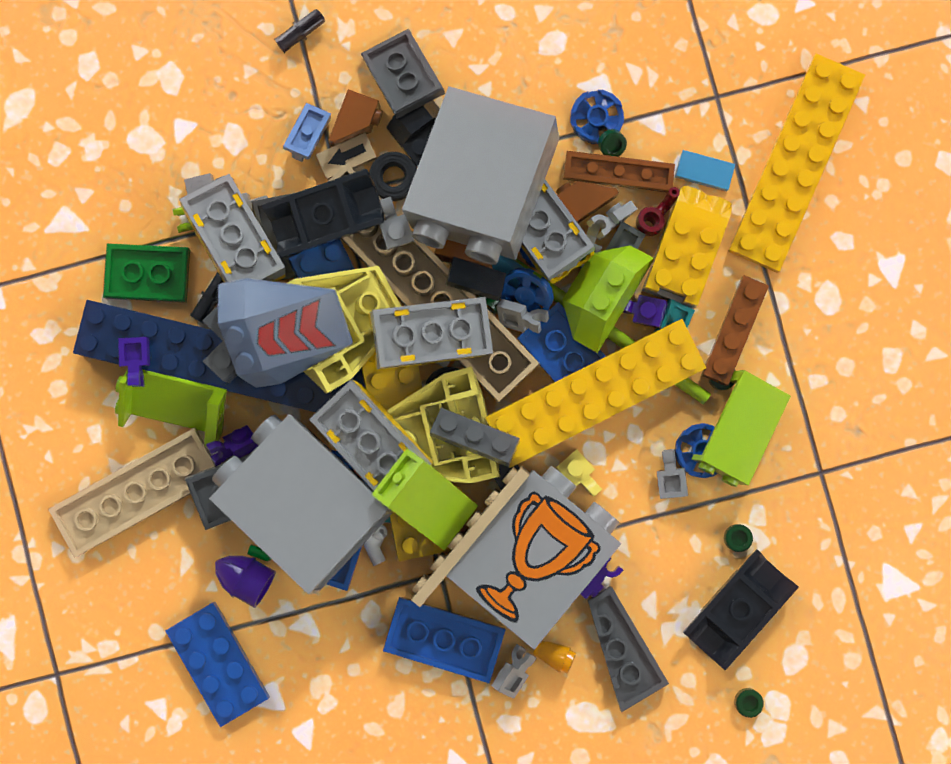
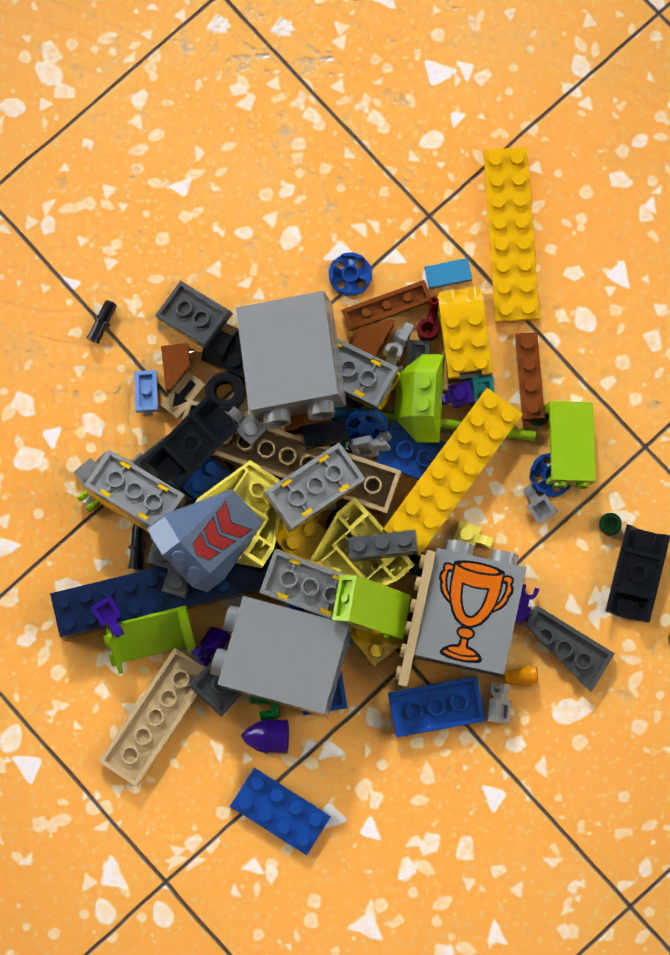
camera: 25 degrees left, 5 degrees down
green tile [103,243,190,303] -> none
white arm [364,525,387,566] -> none
dark green tile [598,129,627,157] -> none

